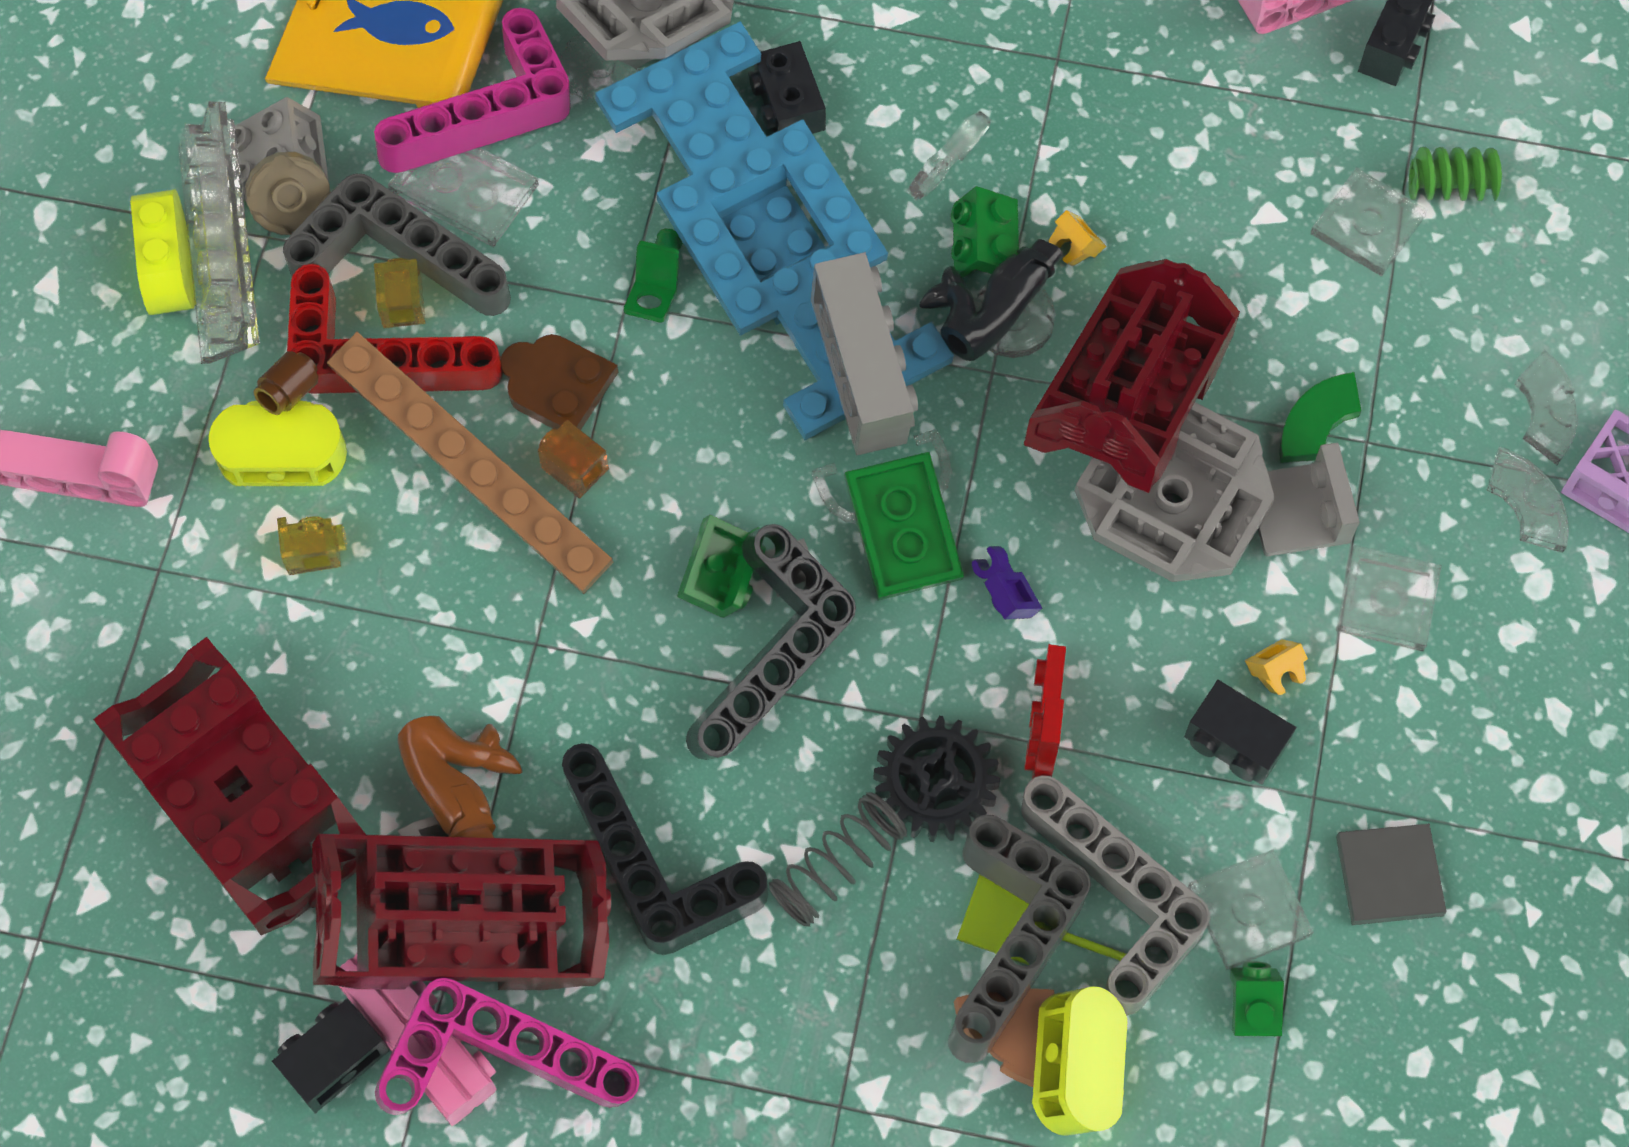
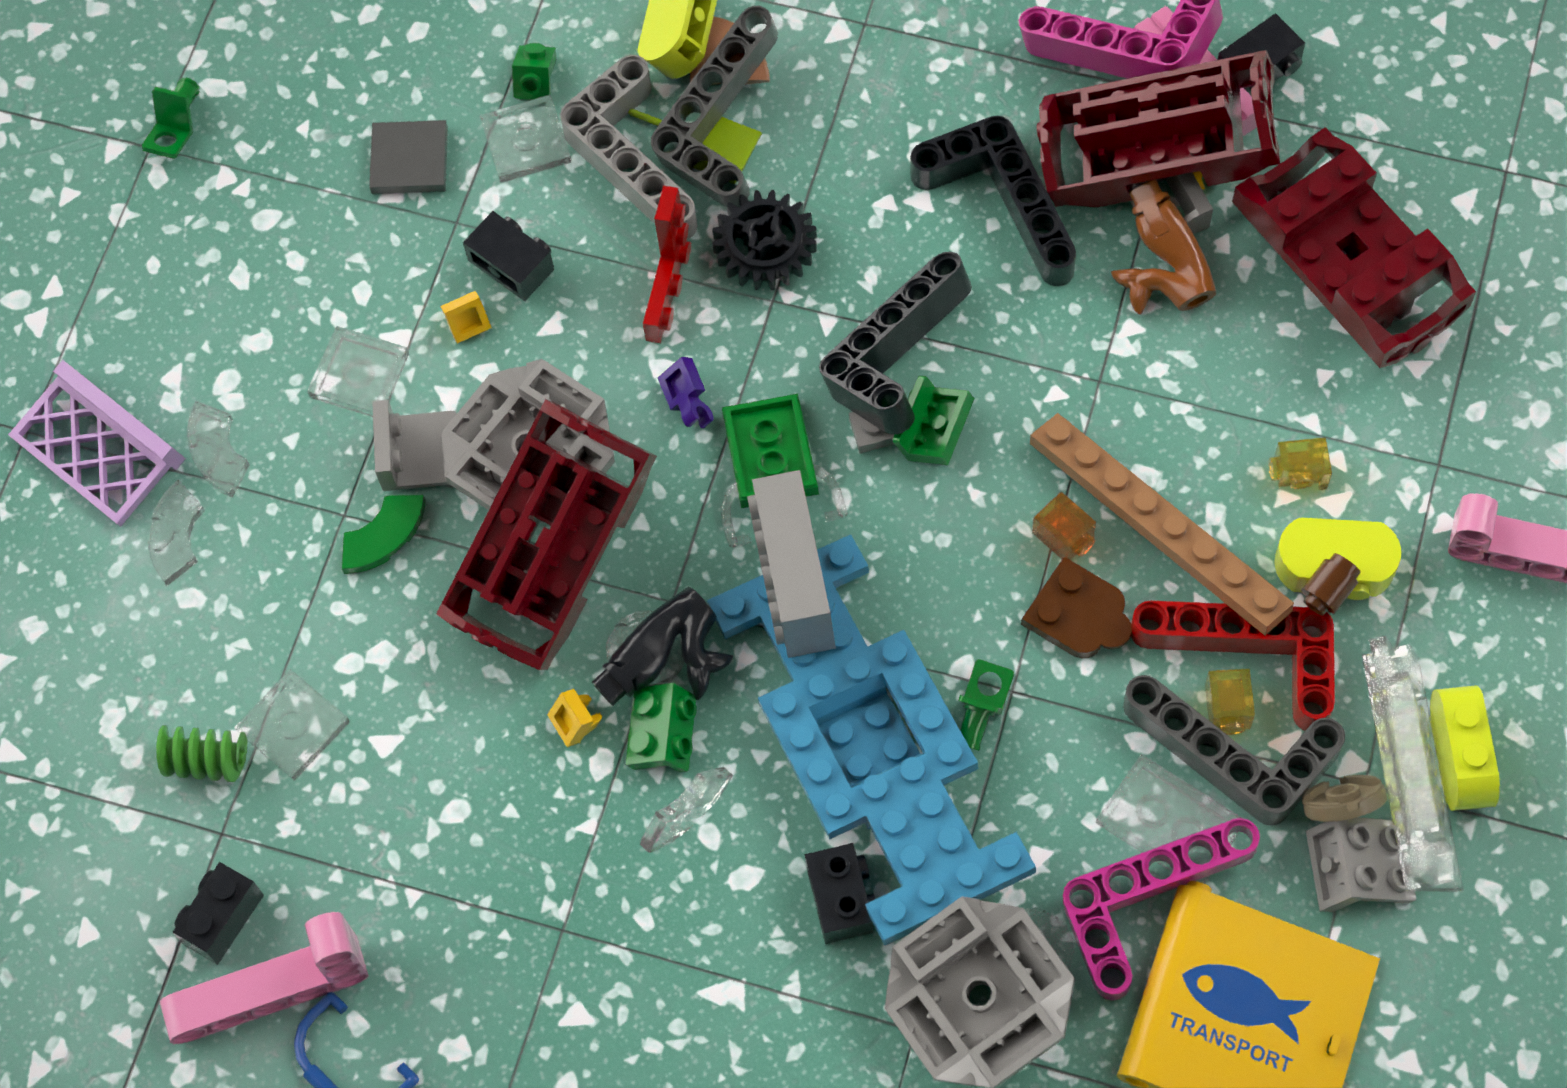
camera: 170 degrees left, 0 degrees up
dark grey piece [769,792,907,927] -> none

